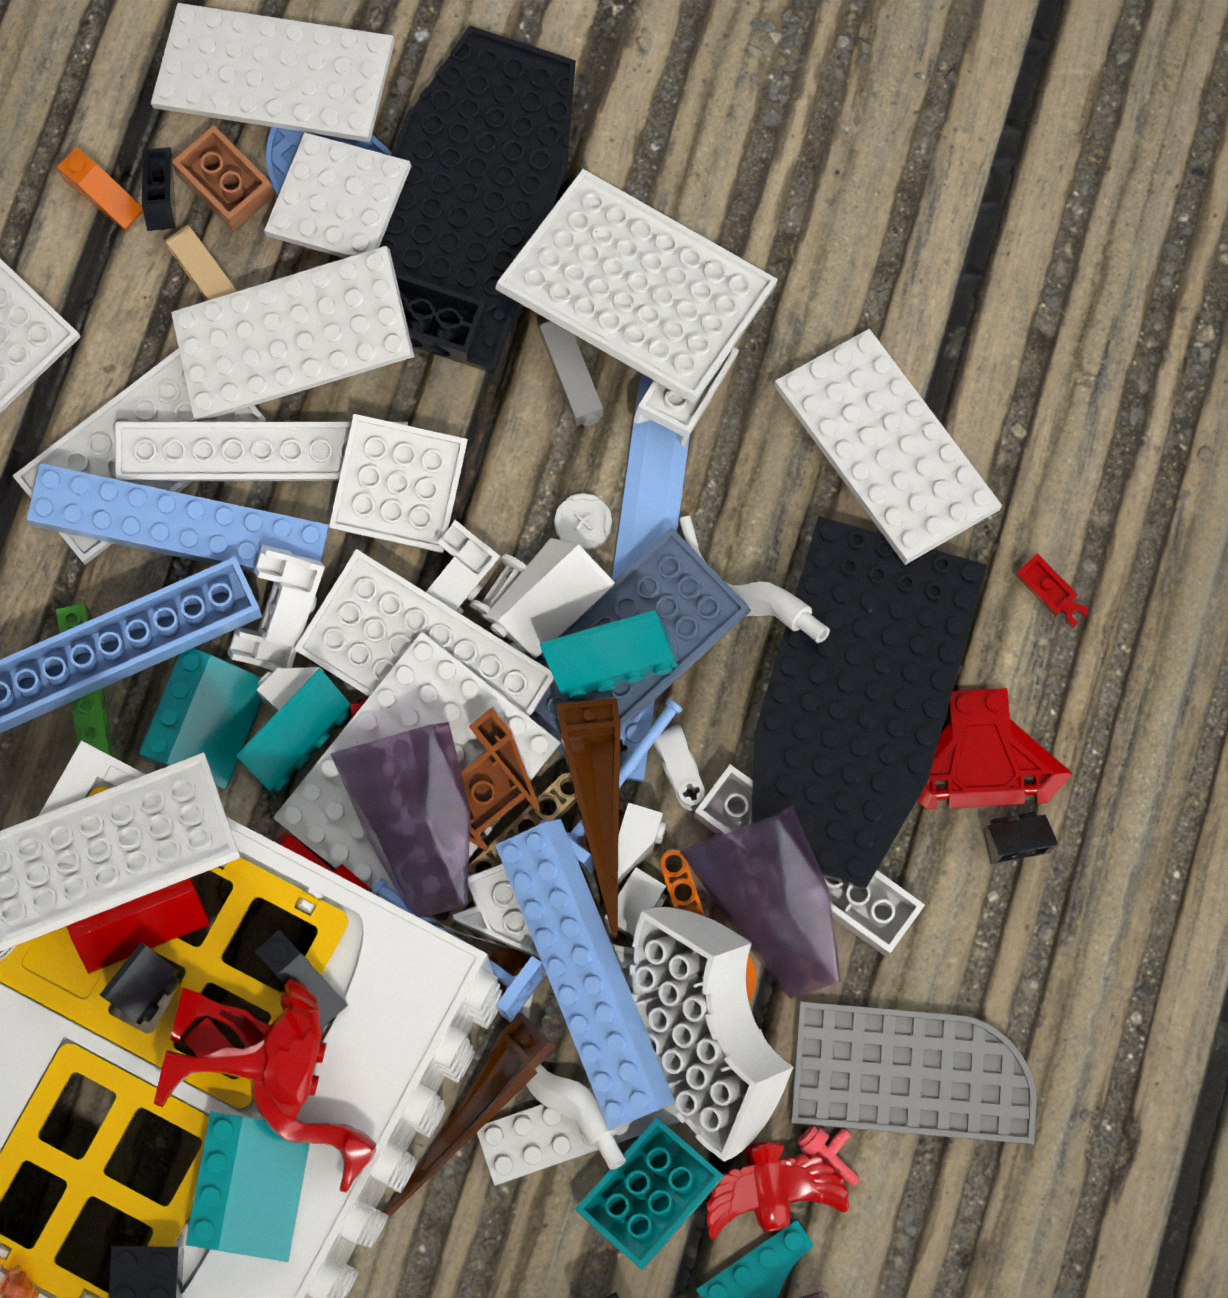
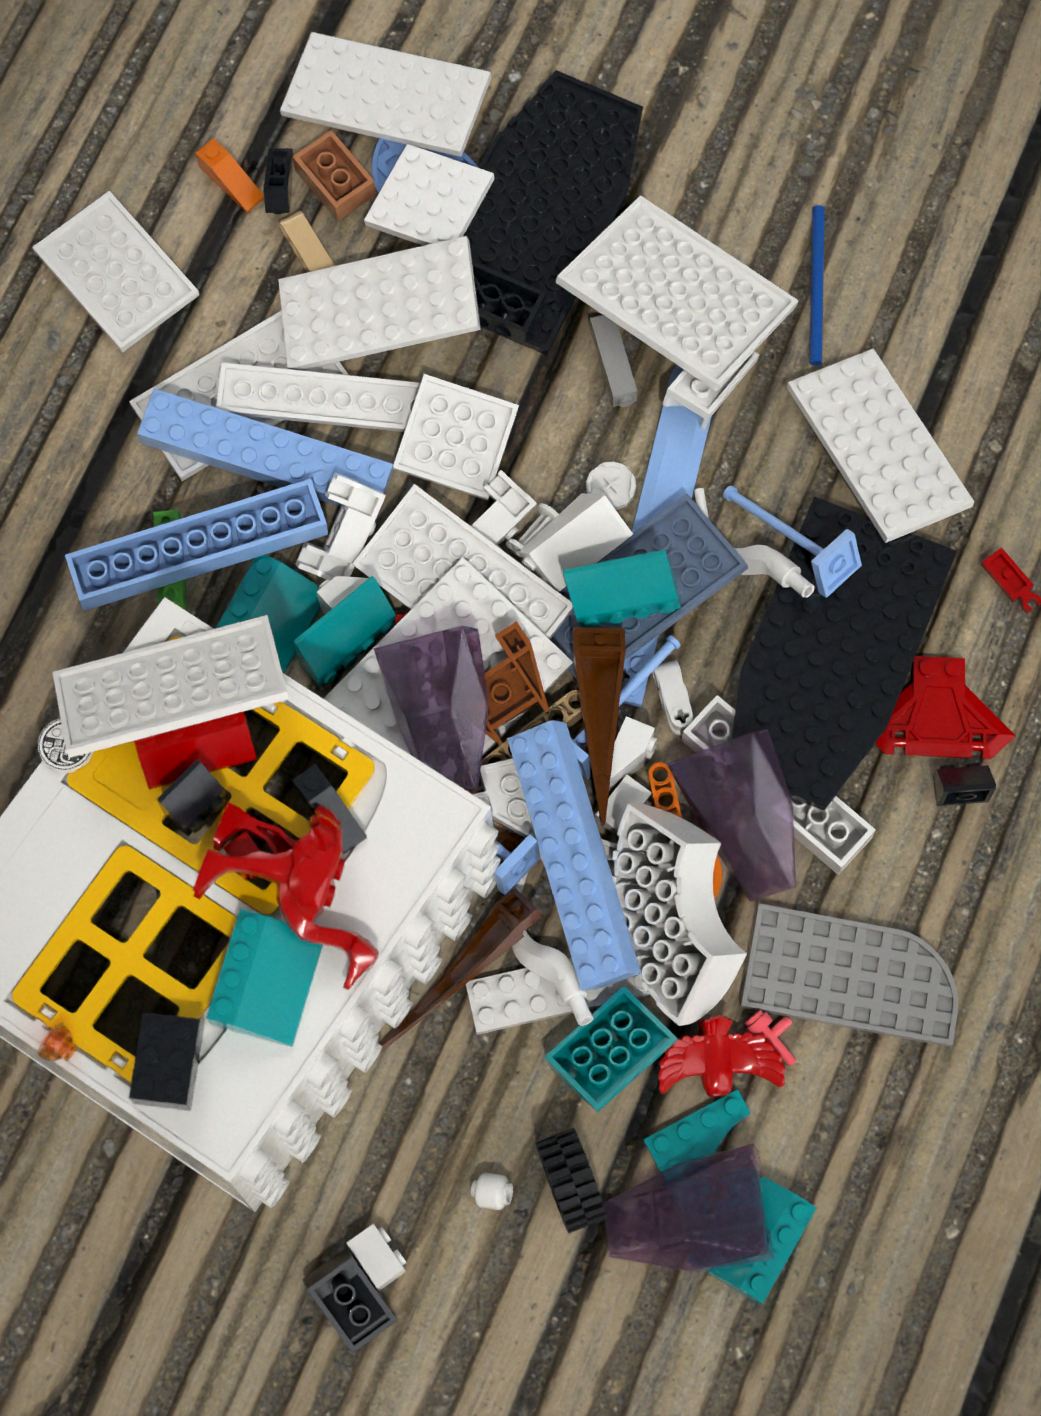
camera: 10 degrees right, 5 degrees down
none -> light blue tile [723,486,862,598]
none -> blue piece [810,205,825,366]

